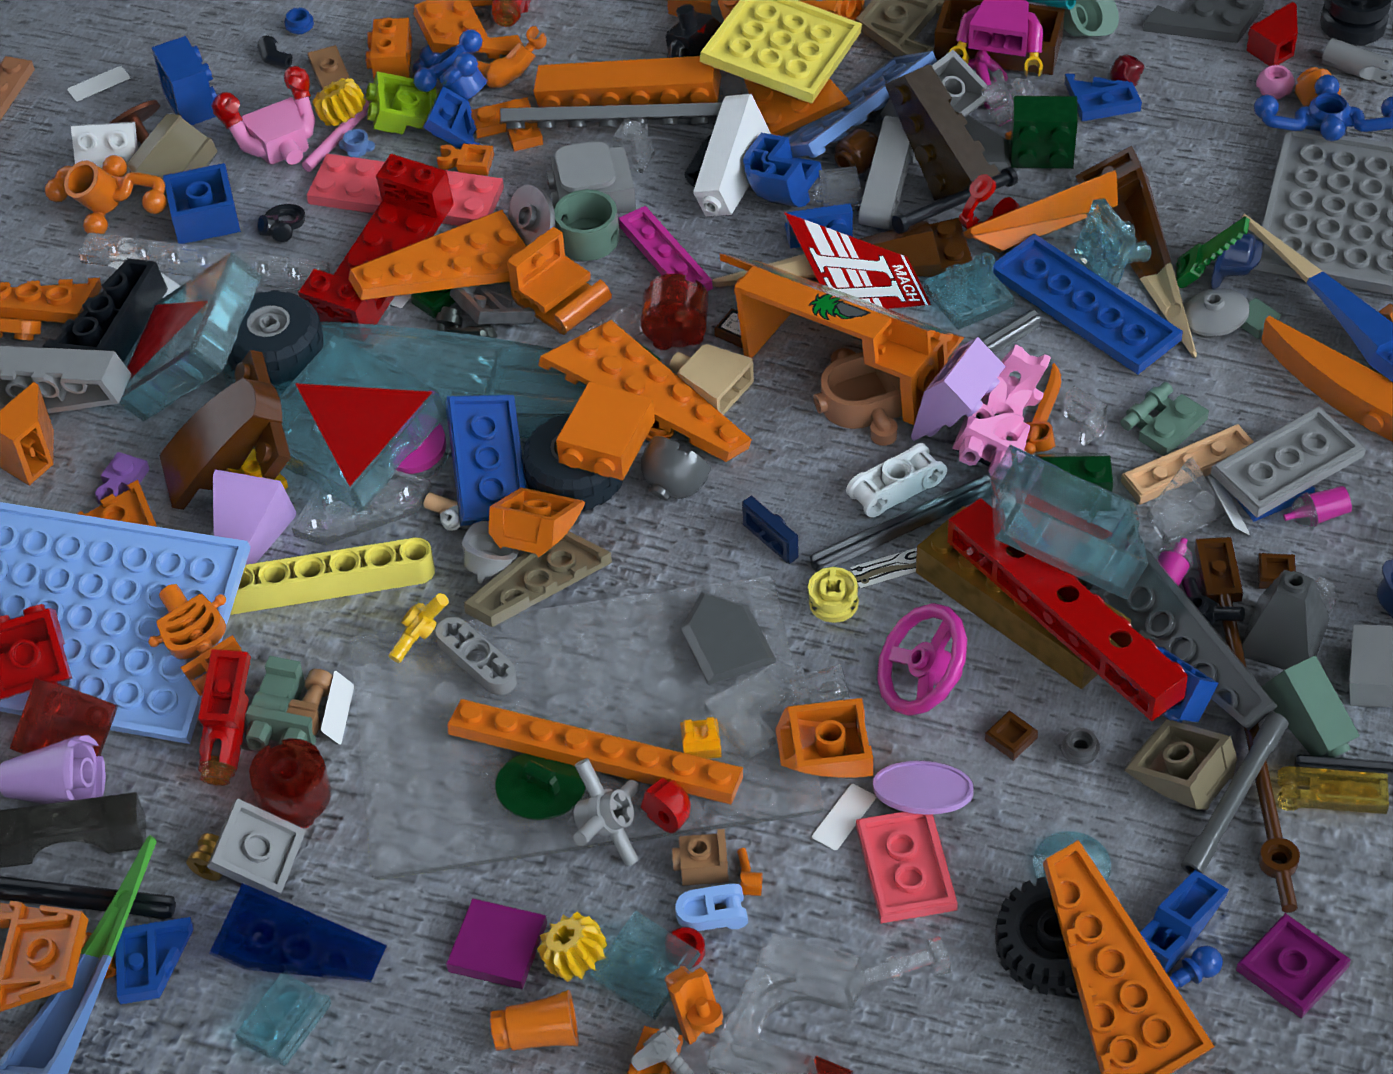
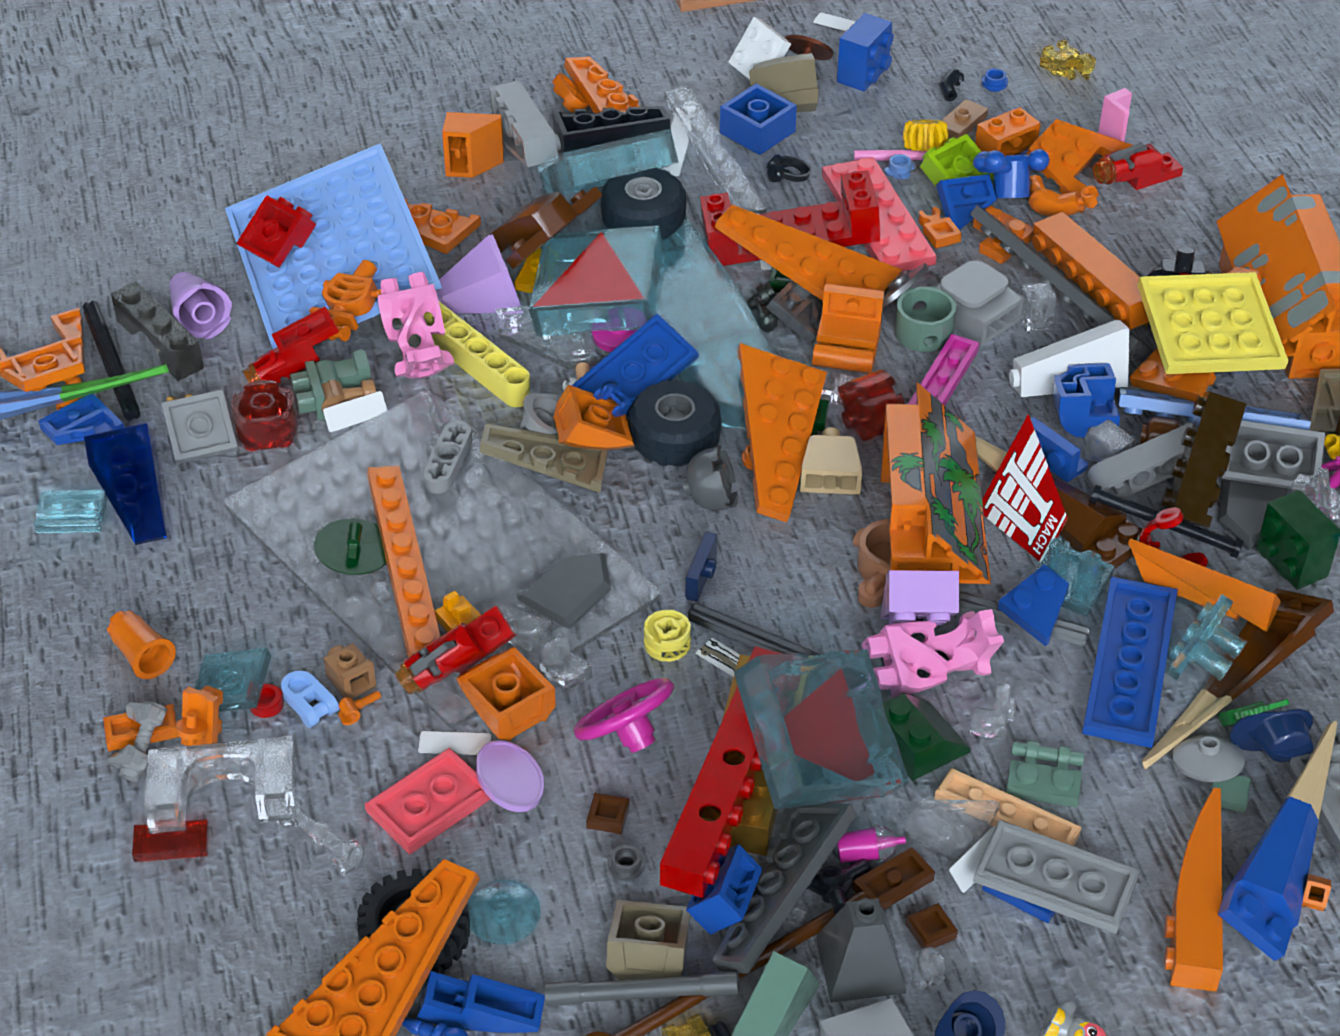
camera: 55 degrees right, 5 degrees down
clear red bracket [9,678,118,756] -> none
orange wheel [45,155,167,237] -> none
medium lavender plate [95,452,150,504] -> none
bright pink torso [211,66,315,165] -> none
yellow piece [388,593,449,663] -> none
magenta tile [446,898,547,990] -> none
yellow gear [537,911,608,982] -> none
orange brick [556,382,655,480] -> none
light grey bar [573,758,640,866] -> none
red piece [640,778,691,833] -> none
white piece [846,443,947,517] -> none
orange sword [1024,363,1061,456] -> none
dark pink piece [1283,486,1352,528] -> none
none -> bright pink hips [378,272,454,379]
none -> red plate [395,606,517,695]
none -> blue piece [594,383,635,417]
none -> blue wing [998,564,1069,646]

